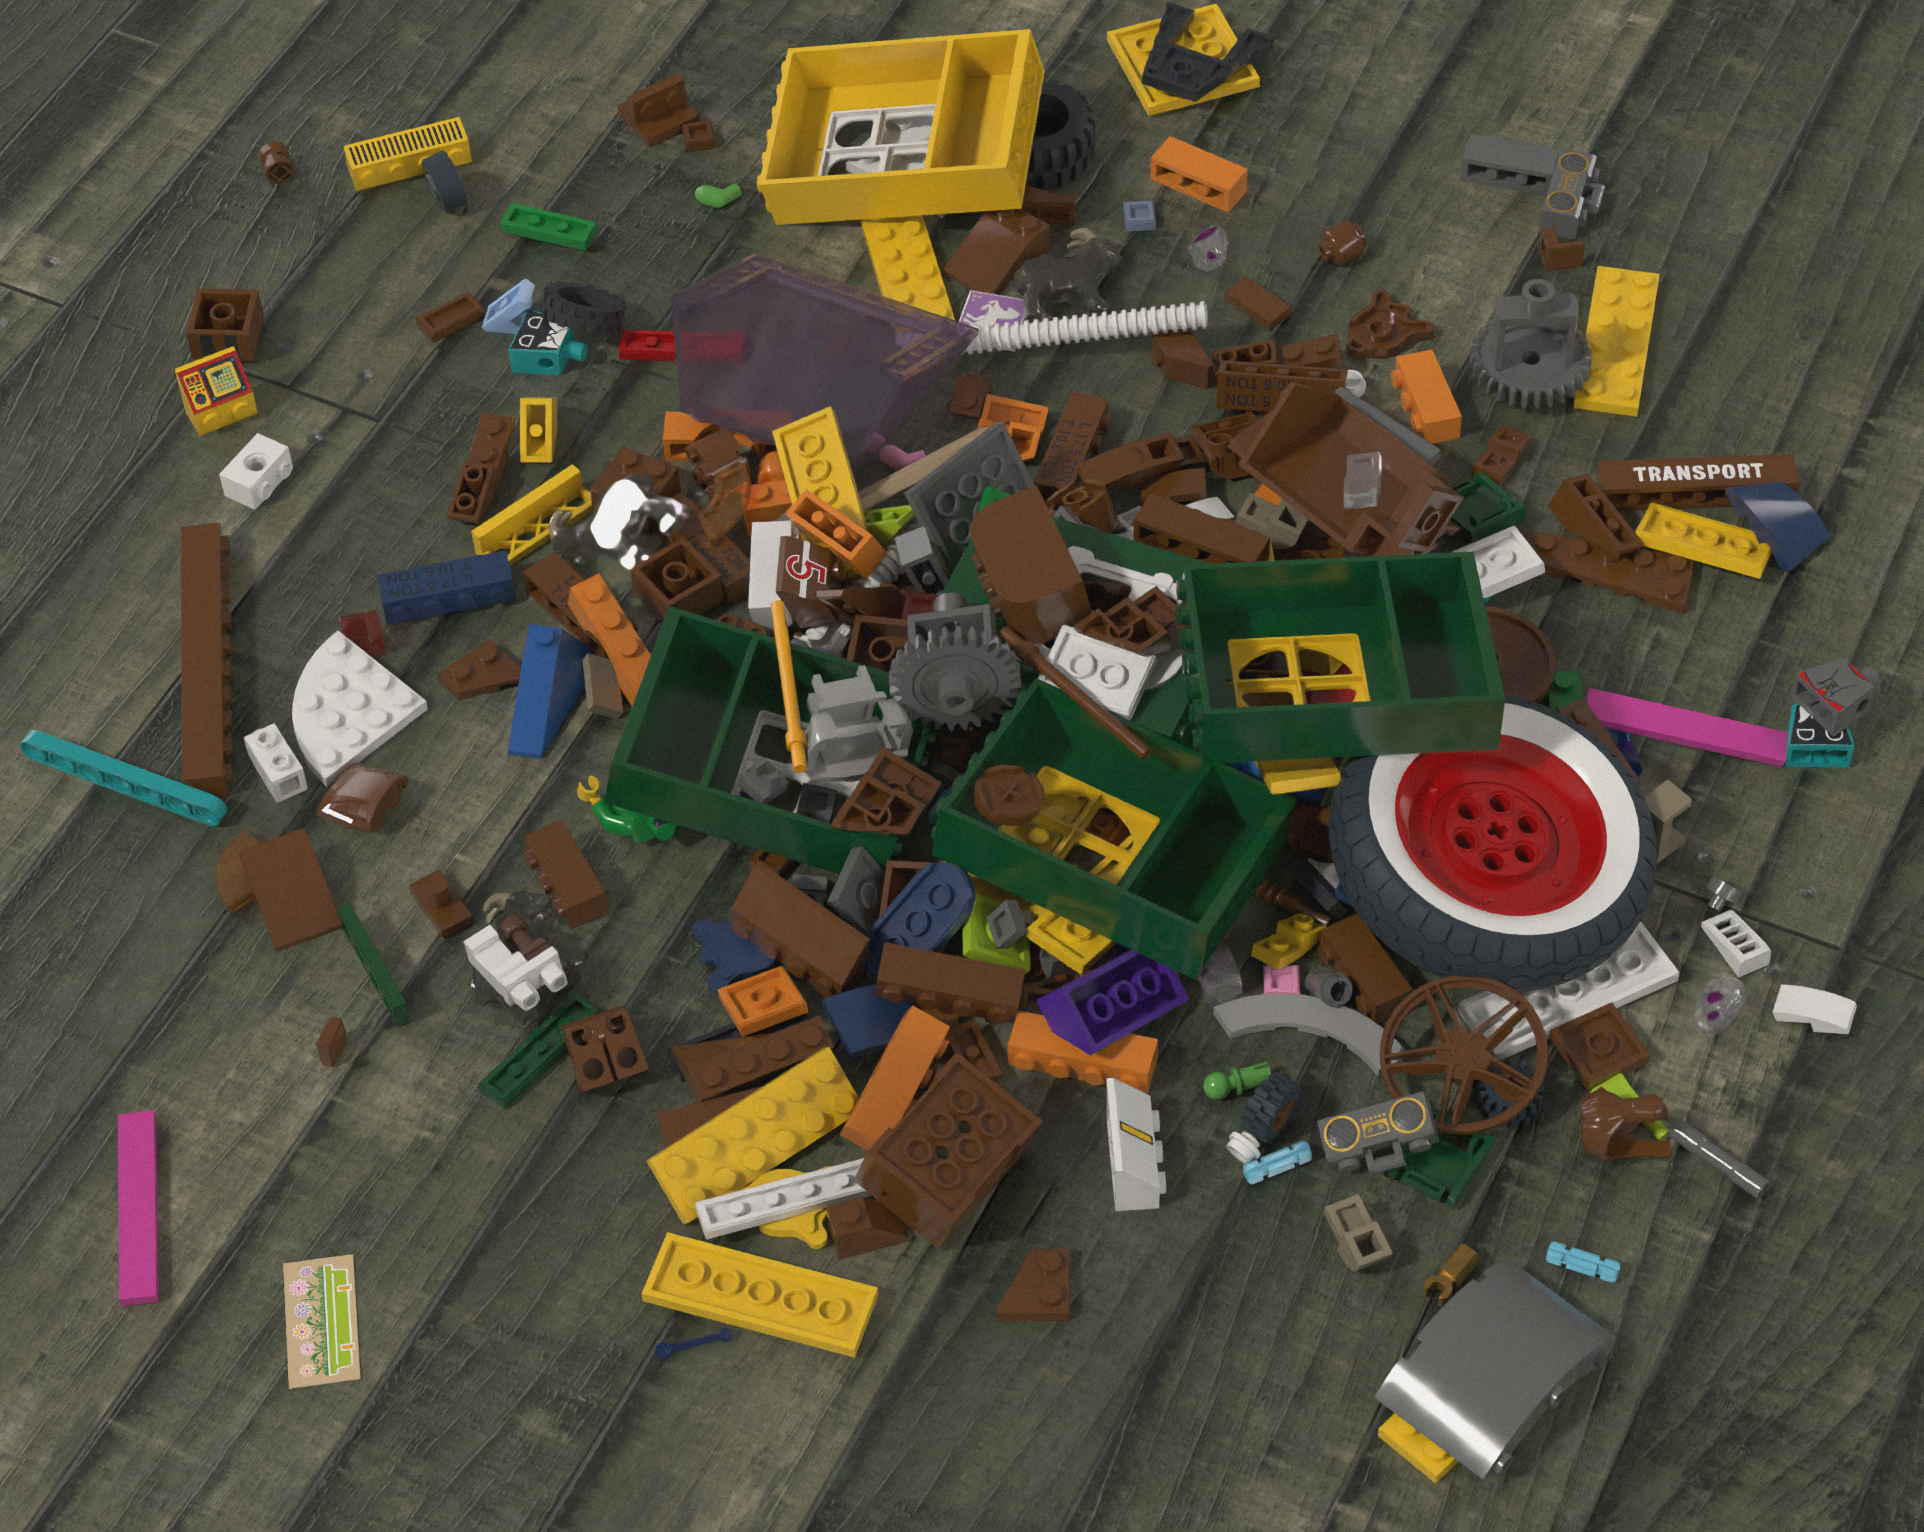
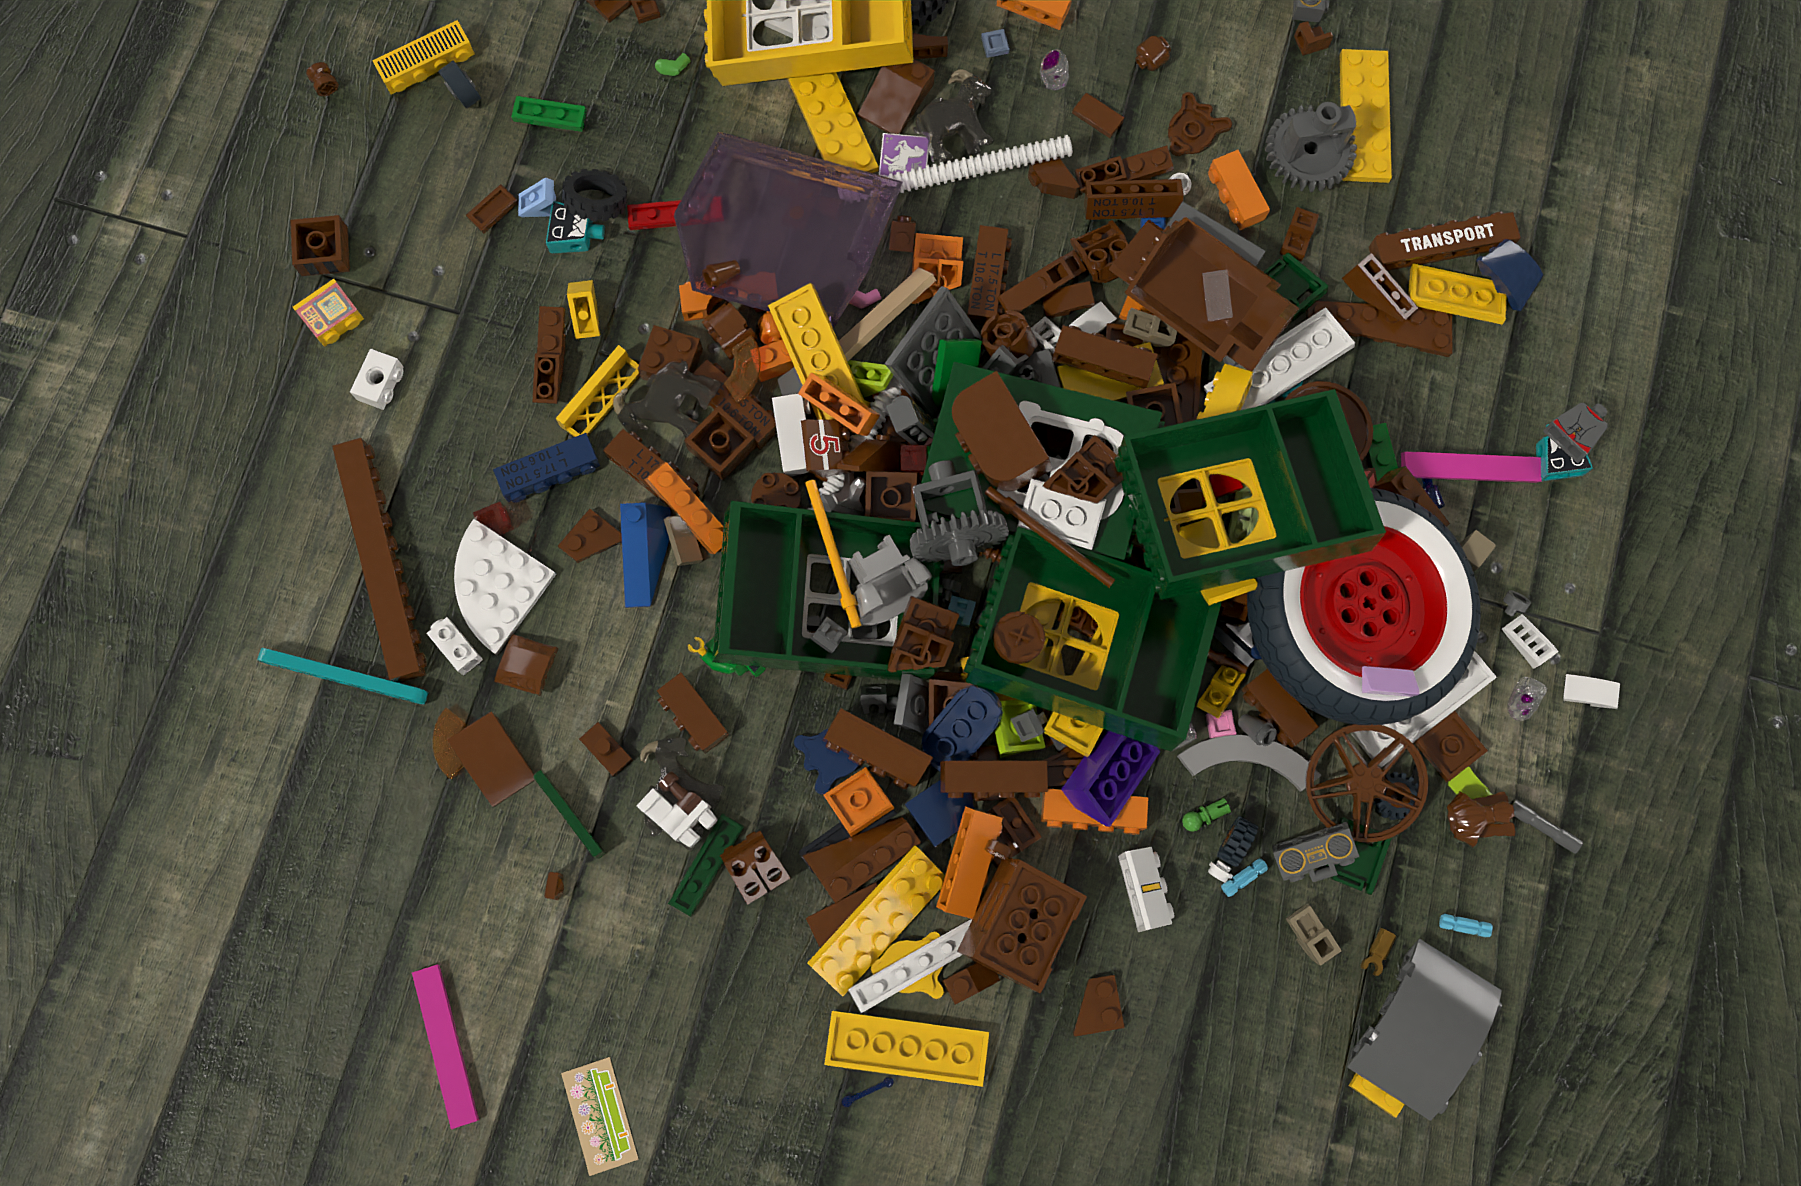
camera: 15 degrees left, 25 degrees up
none -> reddish brown cone [702,260,740,288]
none -> reddish brown tile [985,839,1012,861]
none -> lavender slope [1362,666,1419,697]

